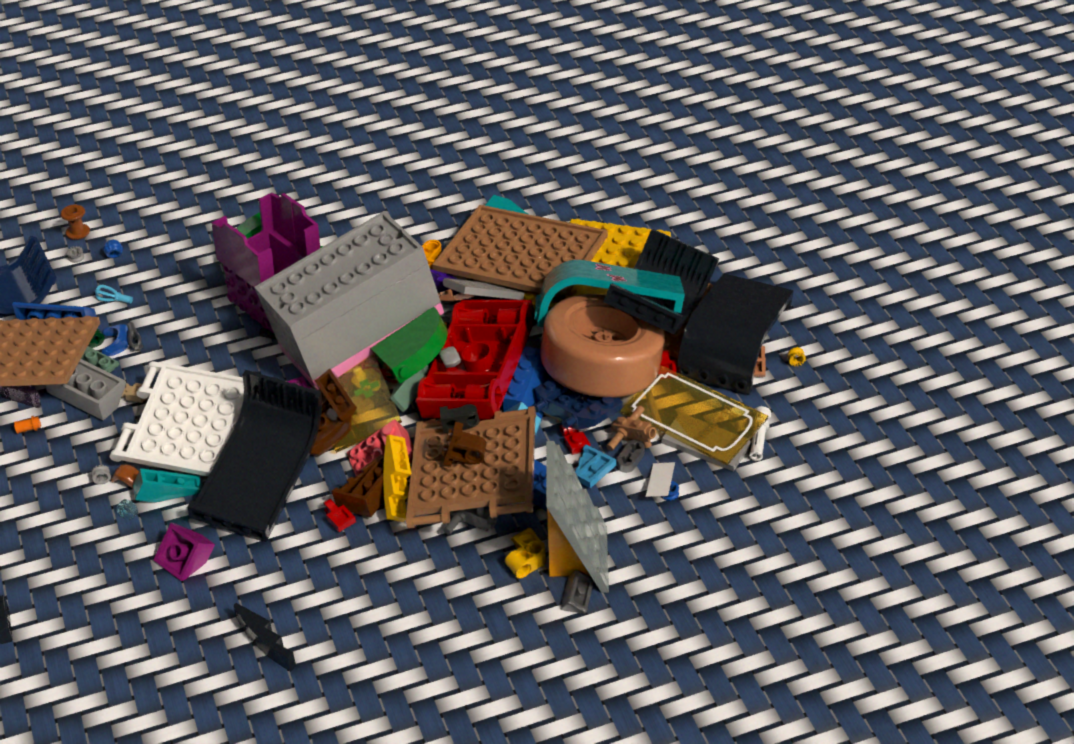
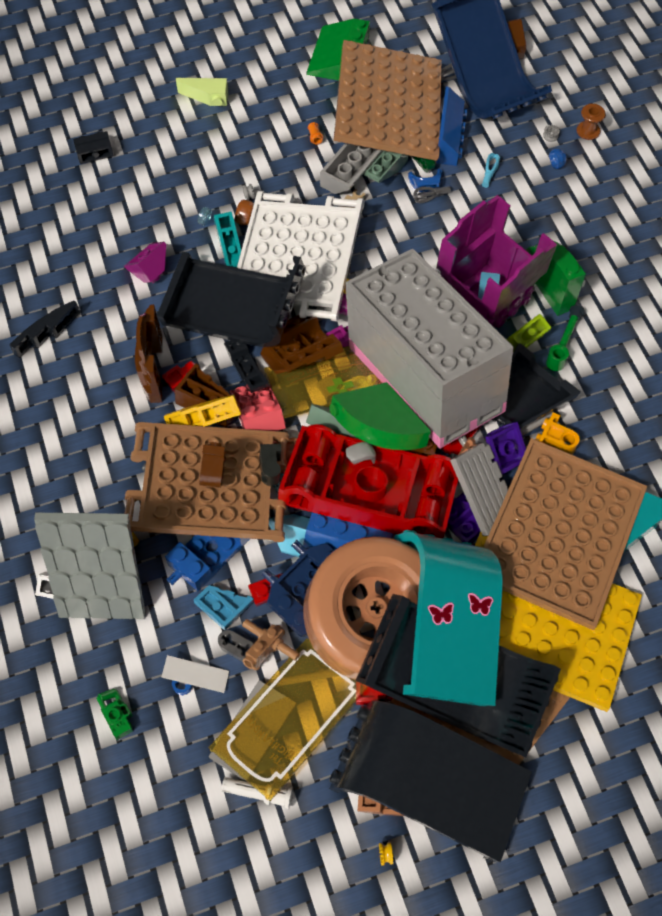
camera: 90 degrees right, 20 degrees up
none -> green piece [96,688,133,740]
none -> reddish brown slope [135,304,163,403]
none -> black slope [224,340,269,393]

